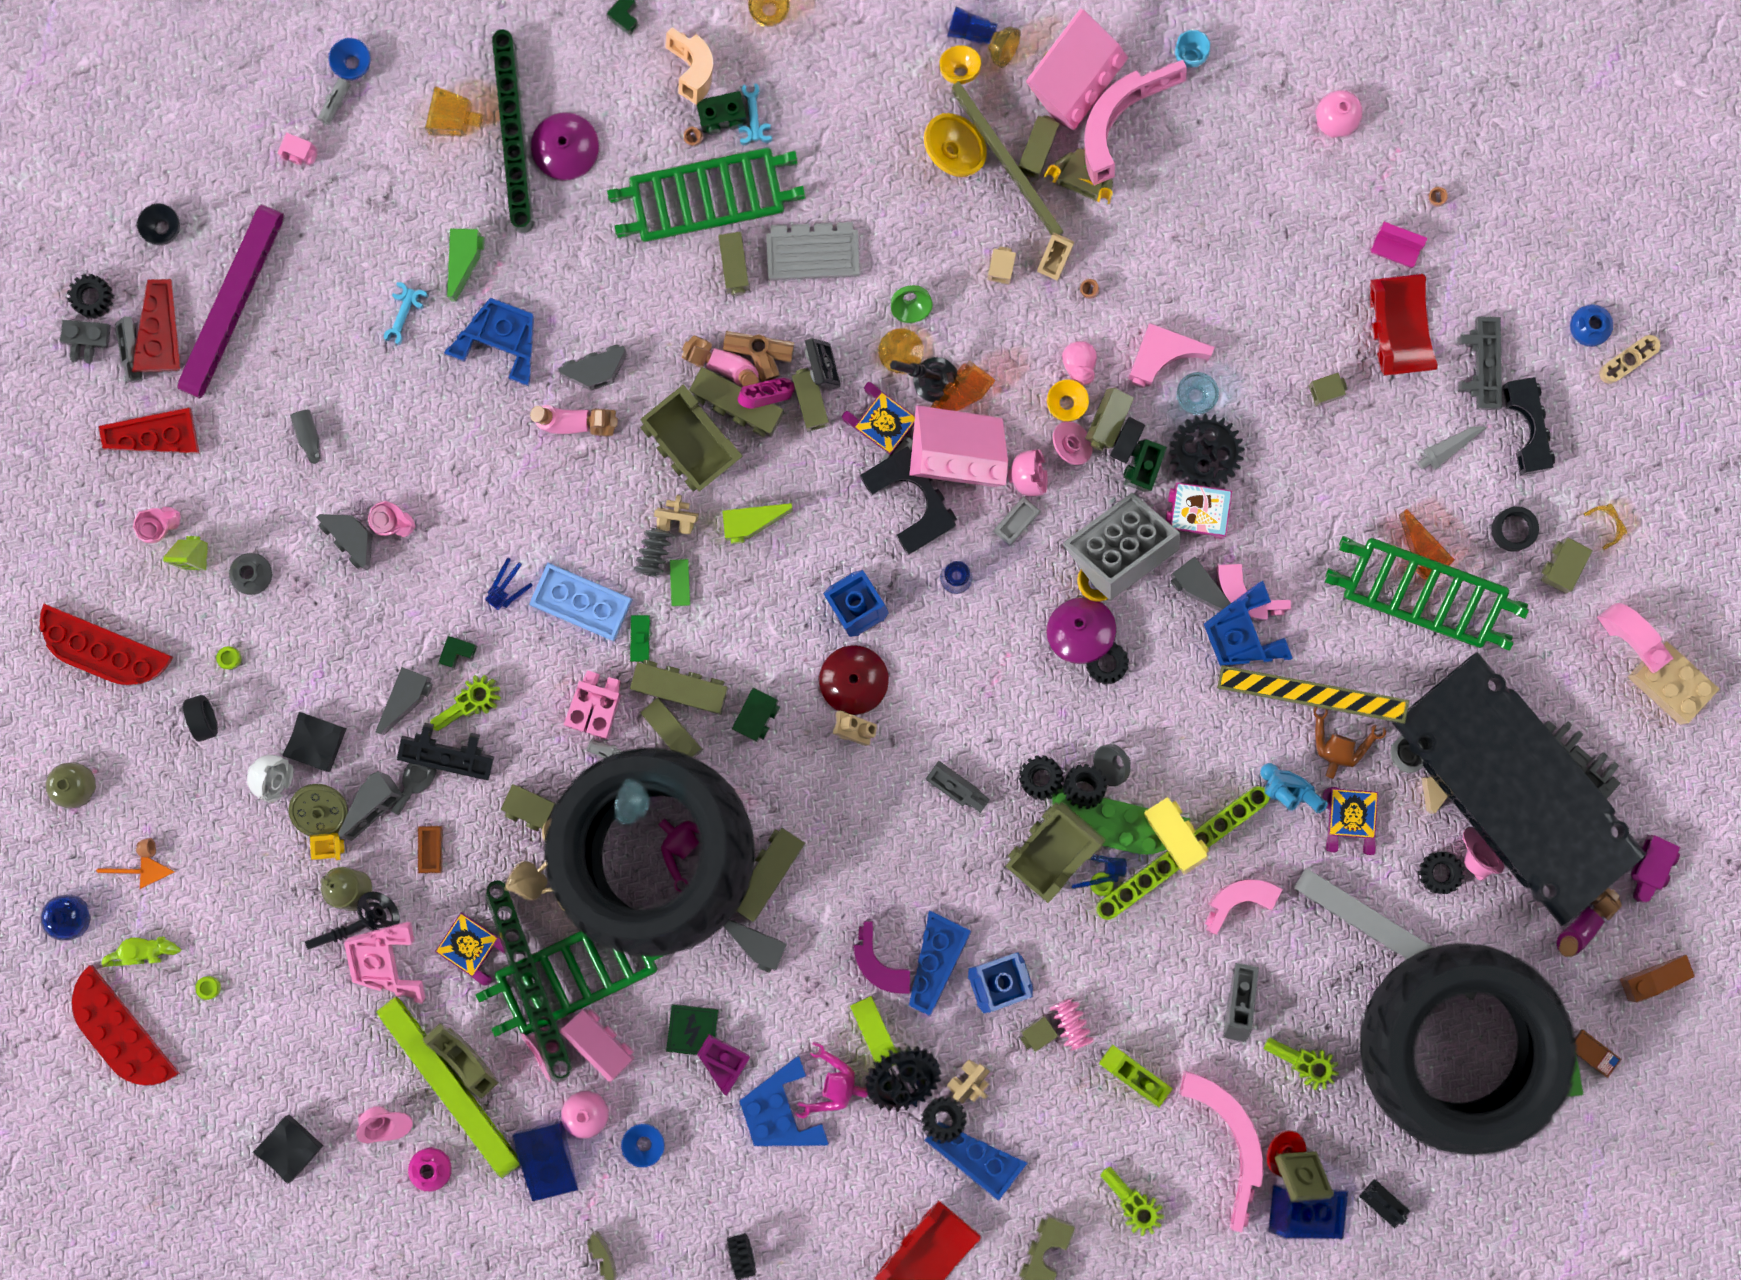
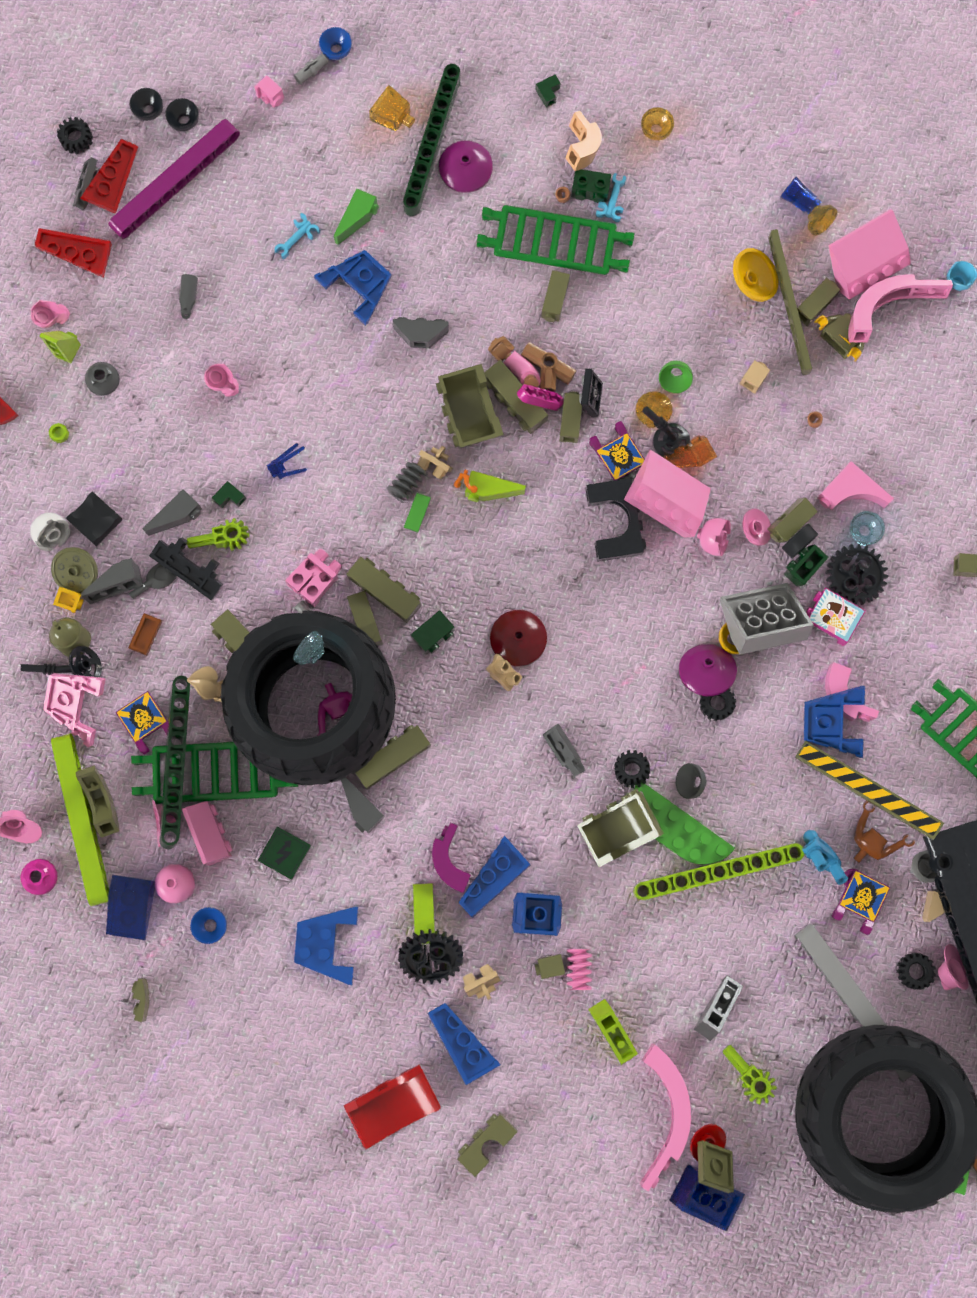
camera: 15 degrees right, 5 degrees down
dark grey hinge [60,320,111,364] -> none
black tyre [183,695,218,742] -> none
dark grey slope [316,514,372,571] -> none
light blue tile [529,562,633,642] -> none
piece [530,405,618,436] -> none
green piece [630,615,650,662] -> none
magenta wing [697,1034,750,1096] -> none
black tyre [727,1233,756,1280] -> none
light grey hinge [766,222,860,281] -> none
dark pink piece [795,1042,867,1118] -> none
blue slope [823,570,889,637] -> none
black tyre [921,1096,967,1143] -> none
yellow piece [939,45,981,84] -> none
clear blue plant [940,561,972,594] -> none
light grey tile [993,496,1041,546] -> none
tan slope [1037,232,1074,281] -> none
yellow piece [1047,379,1089,422] -> none
bright pink hair [1062,341,1097,386] -> none
black tyre [1063,764,1107,809] -> none
clear blue plant [1071,854,1127,889] -> none
lime tile [1090,872,1114,896] -> none
lime gear [1100,1166,1164,1236] -> none
light yellow brick [1144,797,1209,875] -> none
dark grey slope [1170,556,1231,611] -> none
bright pink arch [1205,879,1283,935] -> none
black hinge [1359,1179,1410,1229] -> none
none -> black piece [165,98,199,131]
none -> orange piece [454,469,478,493]

